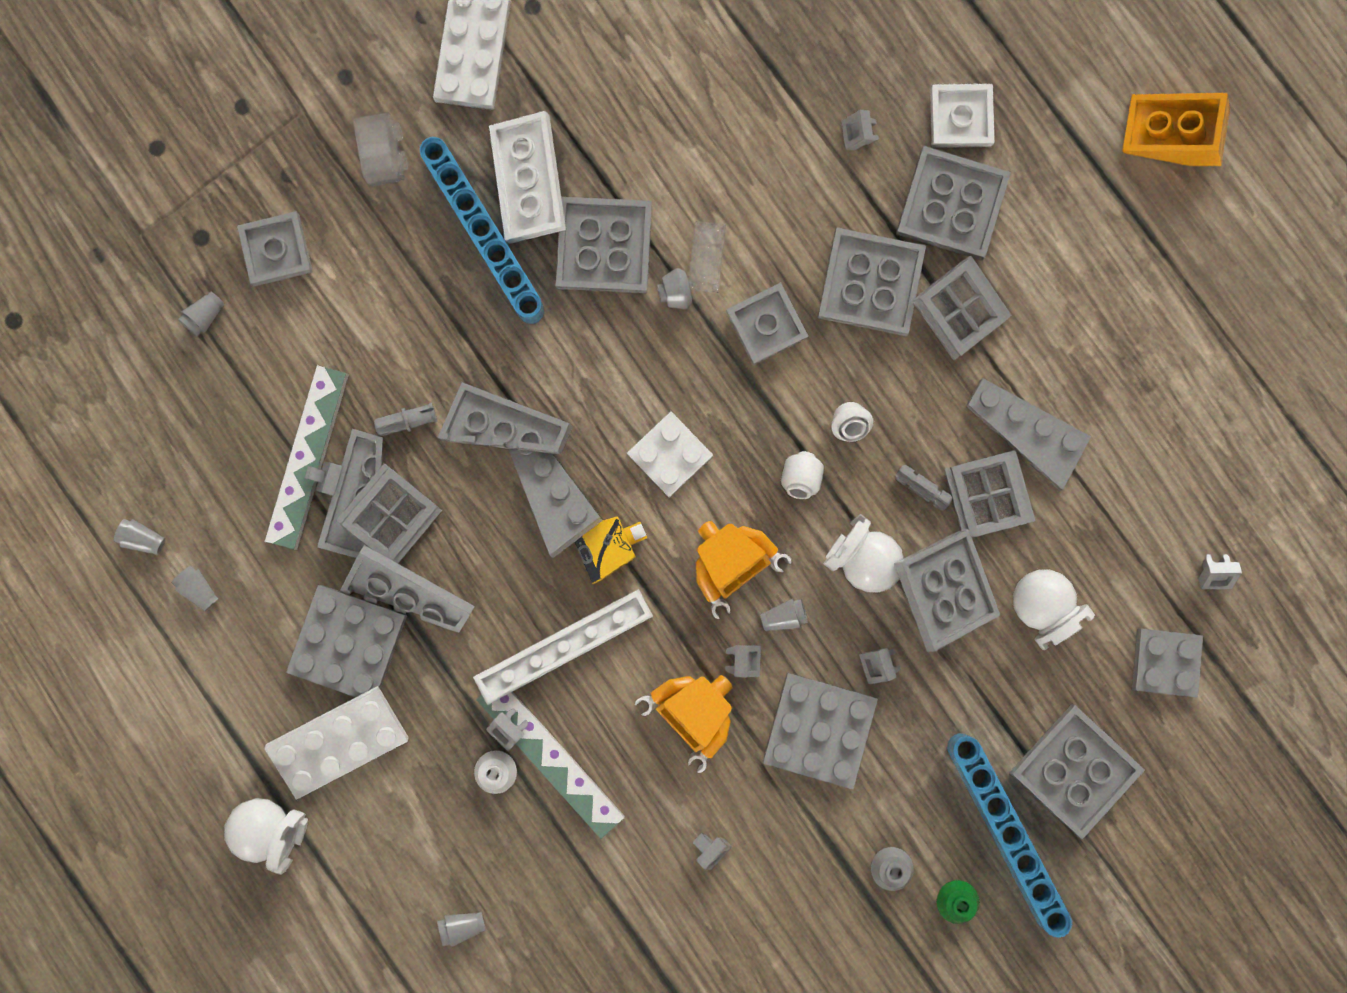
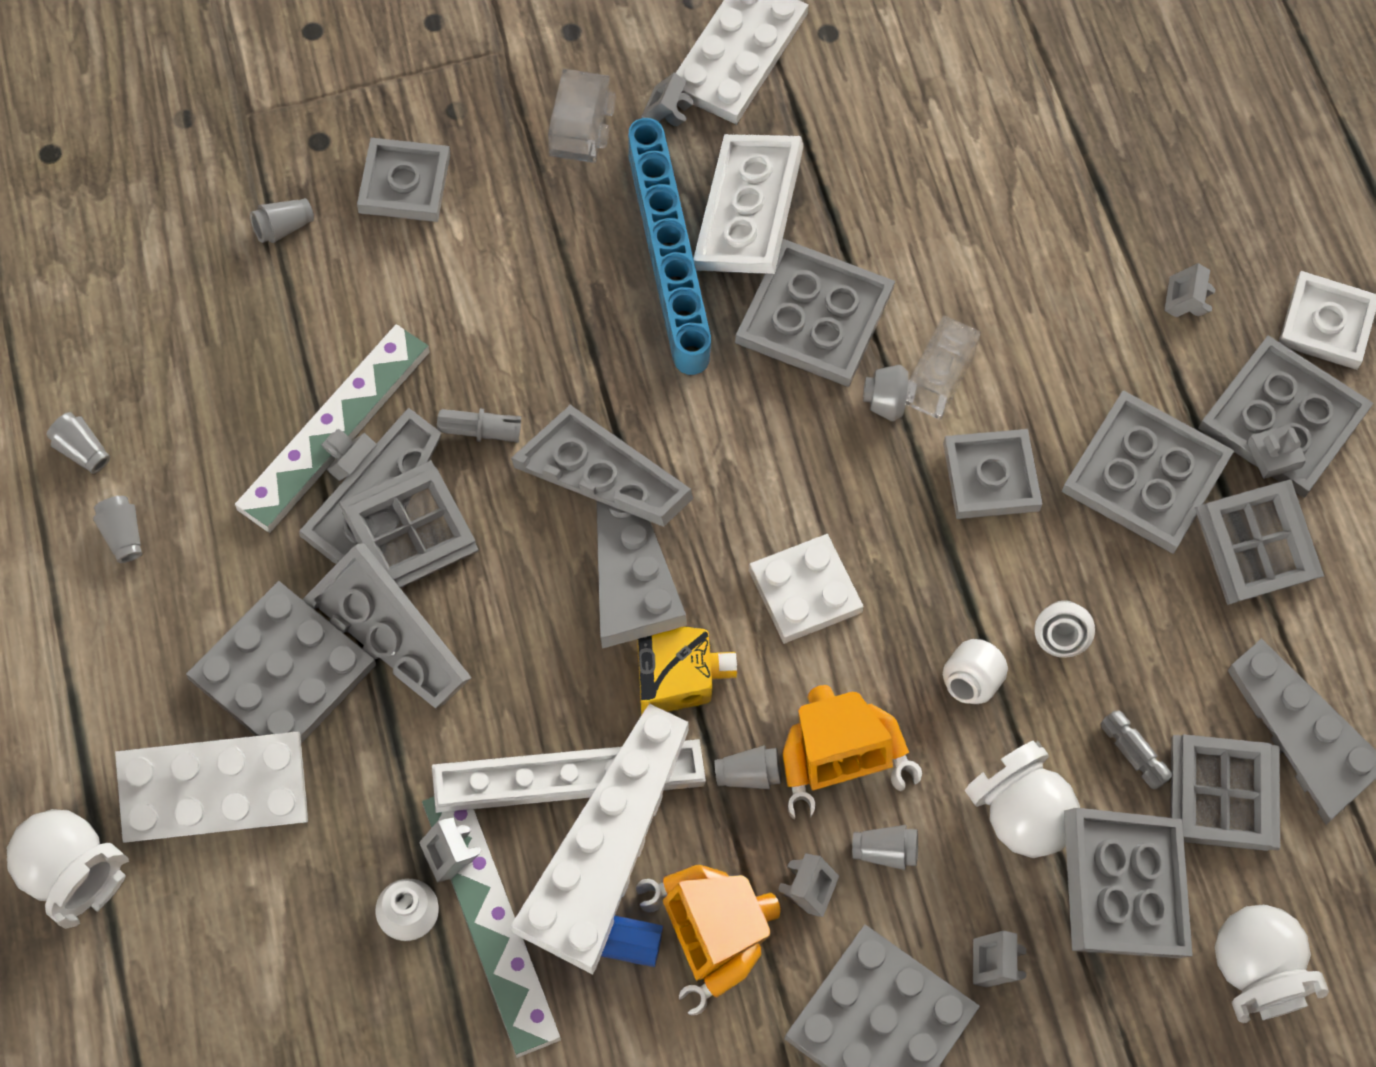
camera: 15 degrees right, 20 degrees down
none -> white wing [511,703,689,975]
none -> blue piece [601,916,663,967]
none -> light grey tile [641,73,694,126]
none -> light grey cone [715,745,781,789]
none -> light grey tile [1247,424,1307,479]

